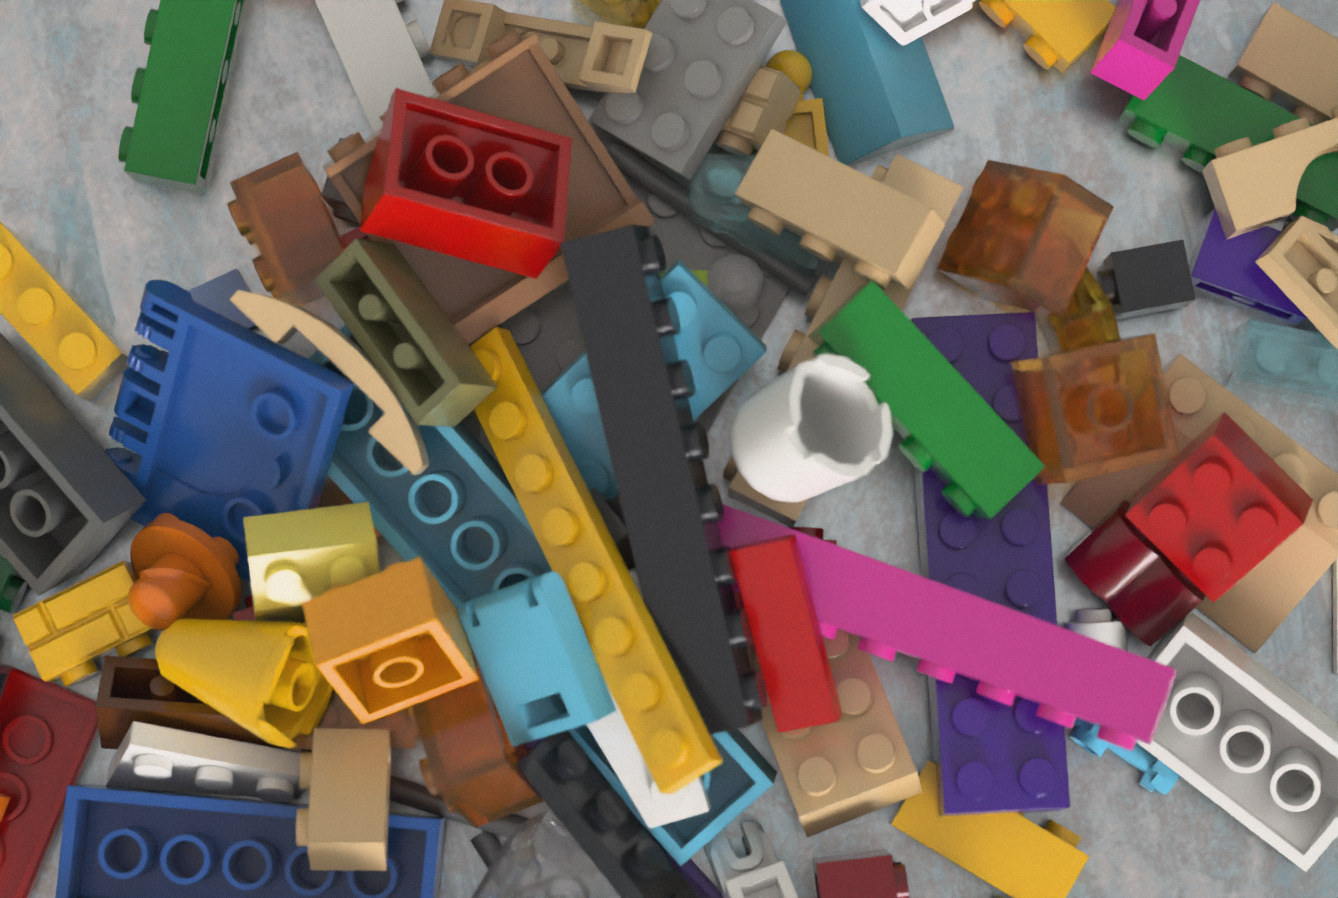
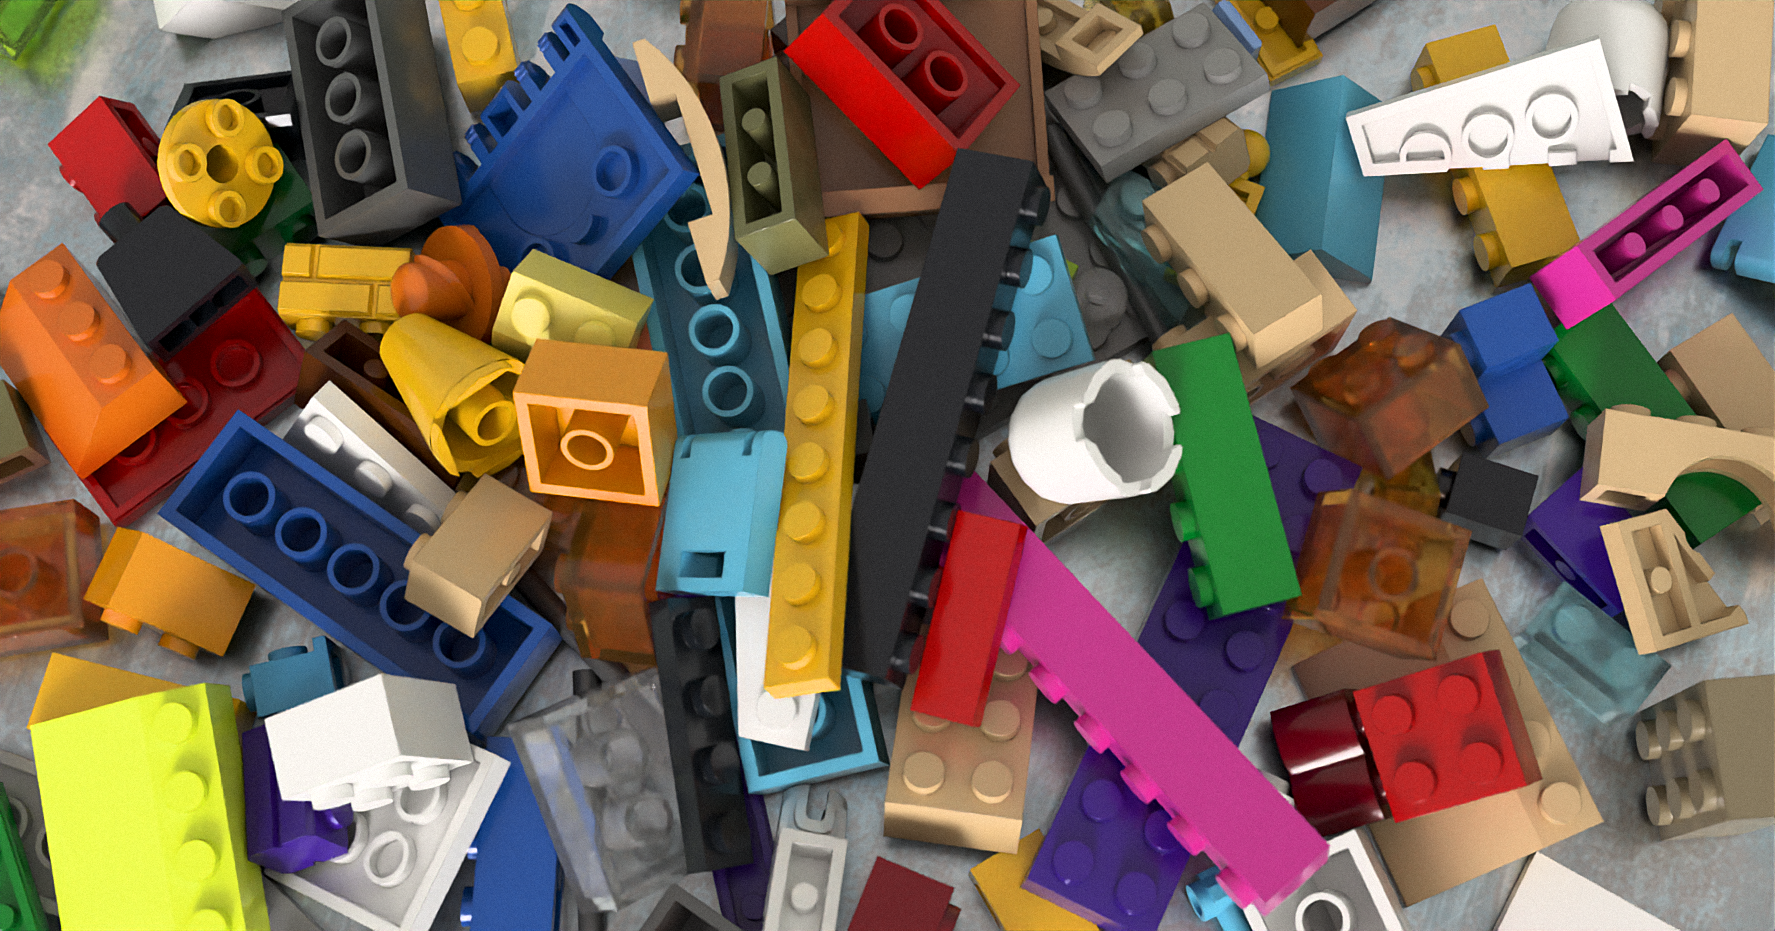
camera: 25 degrees right, 10 degrees down
none -> blue brick [1431,282,1569,459]

